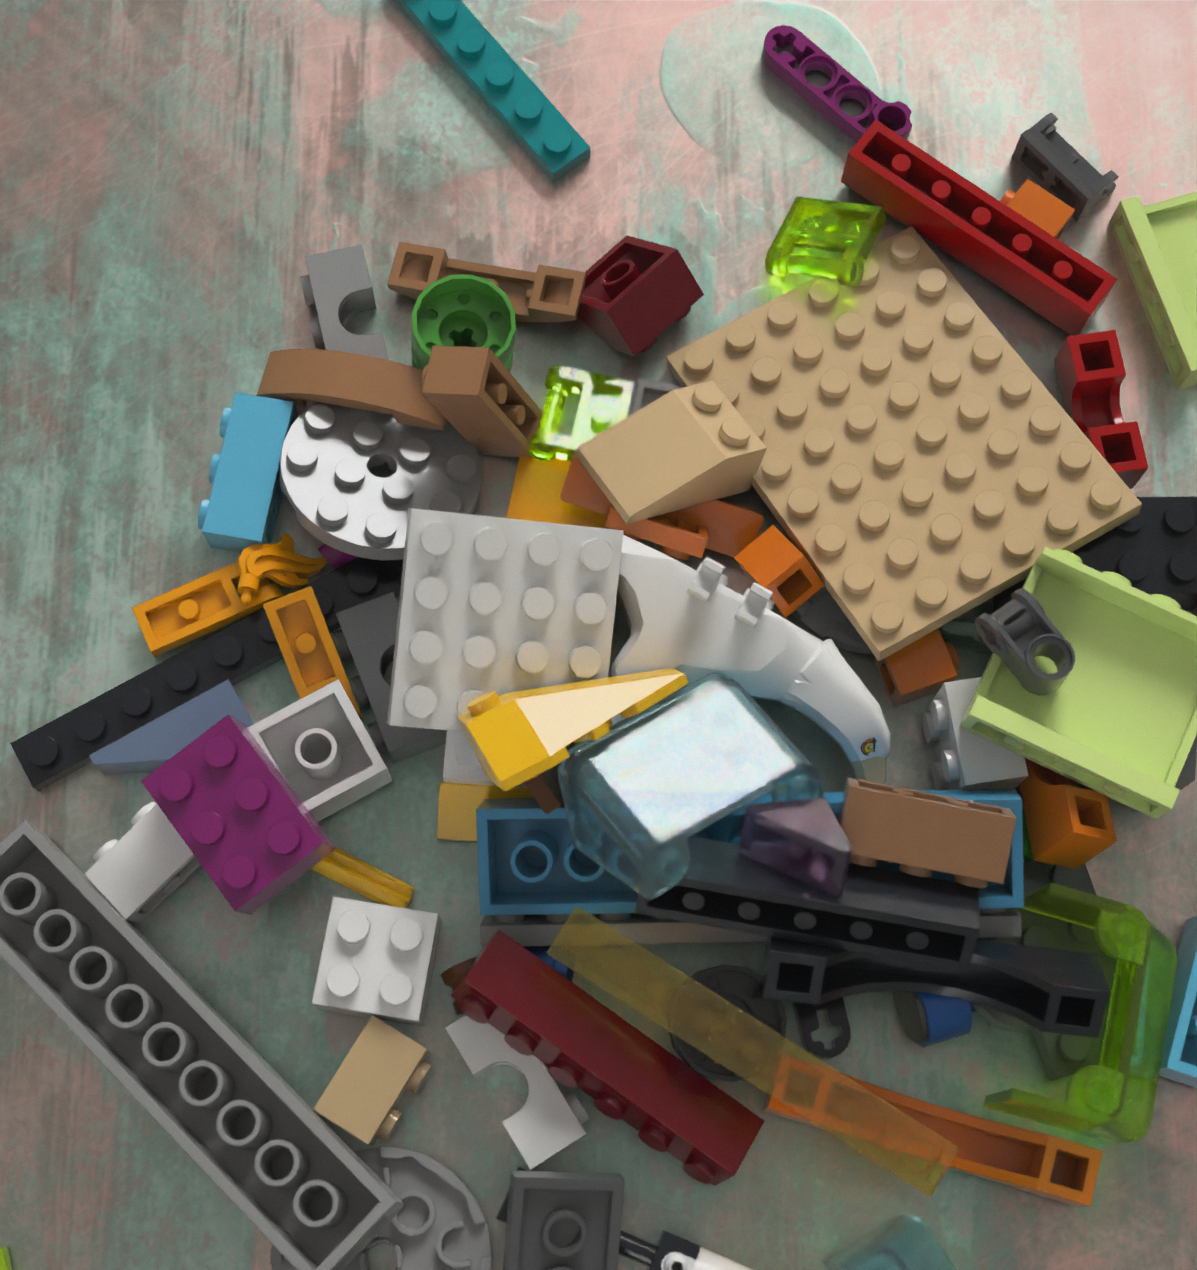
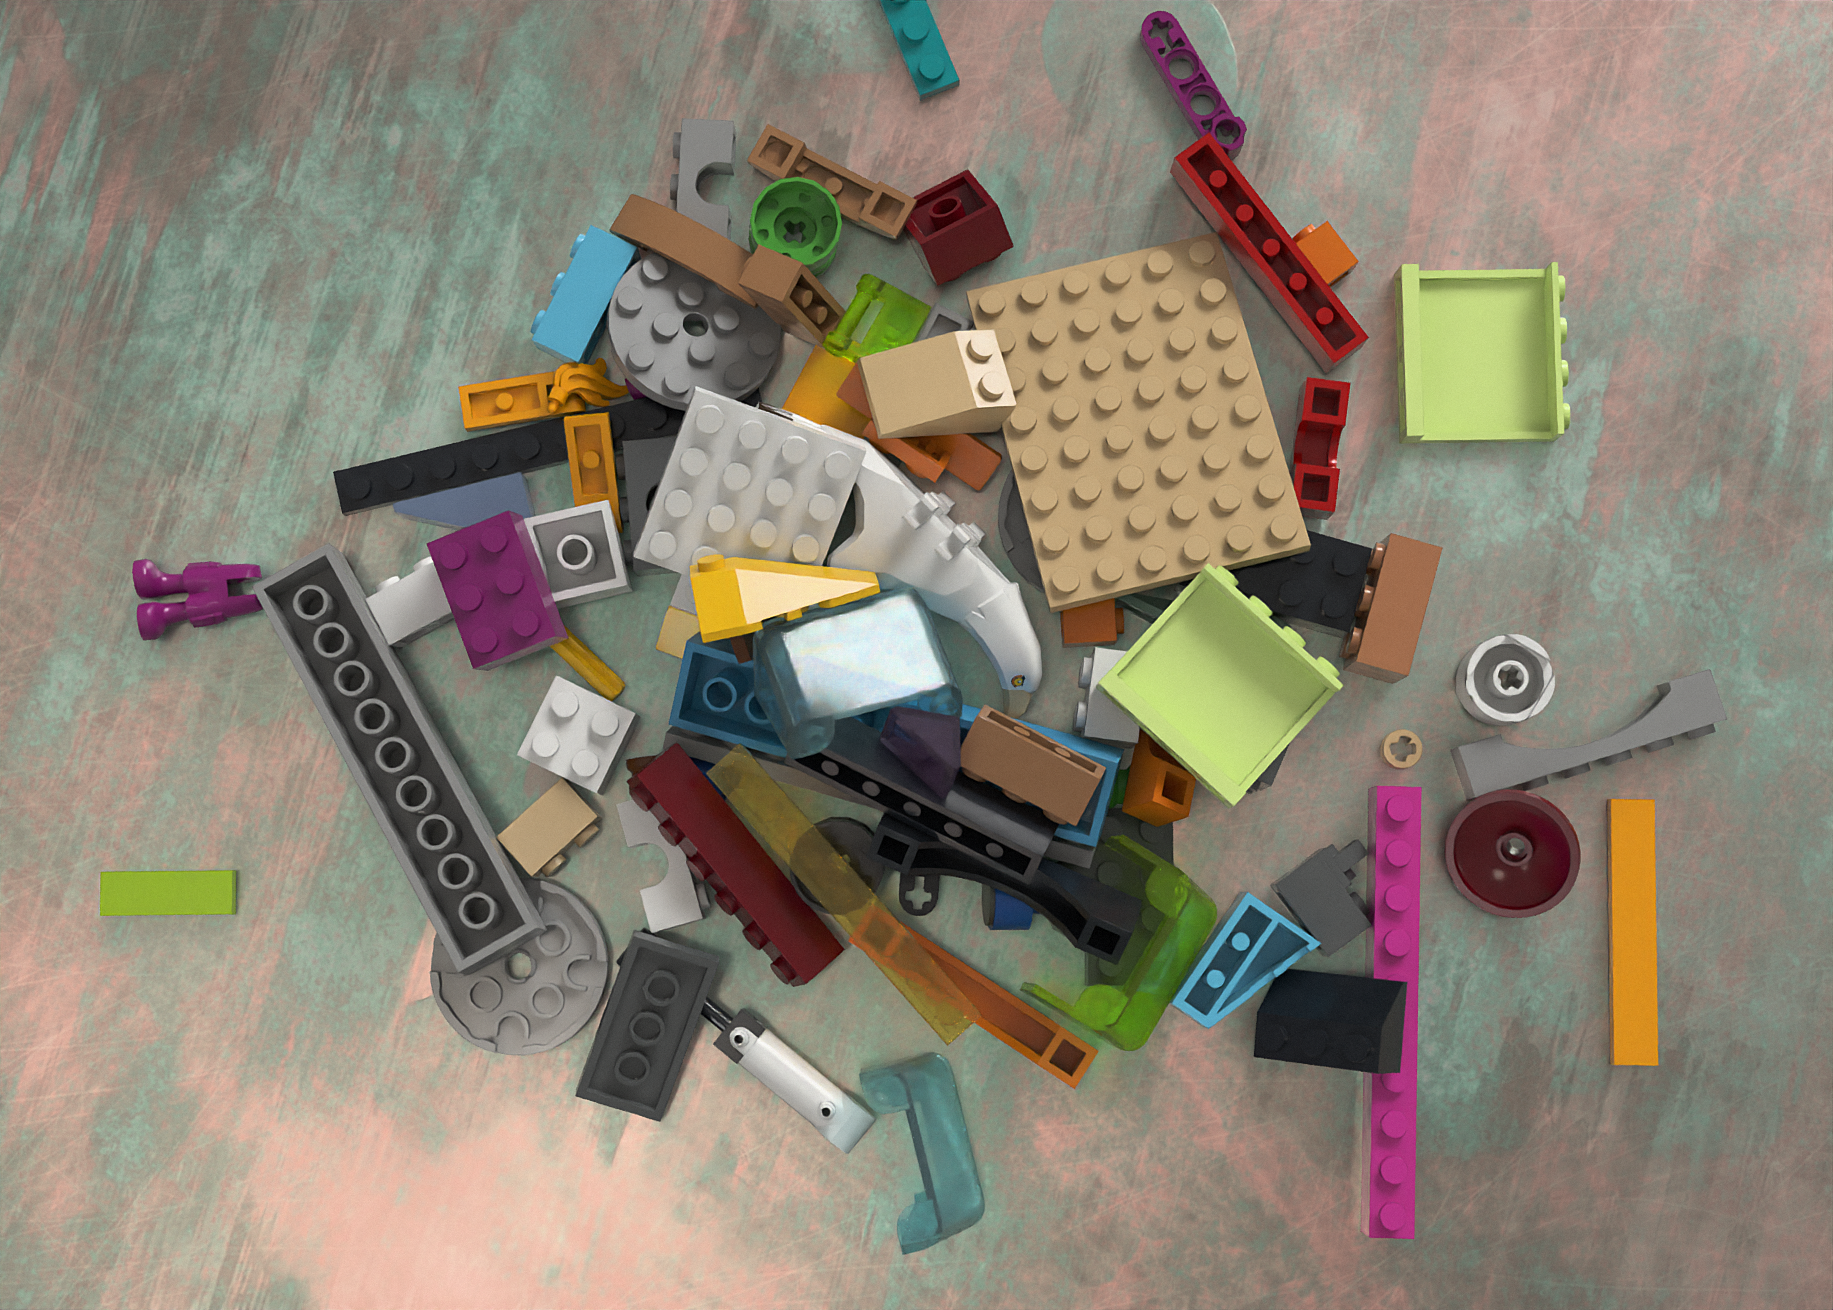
camera: 20 degrees right, 10 degrees up
orange brick [734,525,825,618] -> none
clear neon green plate [765,196,887,287] -> none
dark grey piece [975,588,1075,695] -> none
dark grey hinge [1011,112,1119,221] -> none

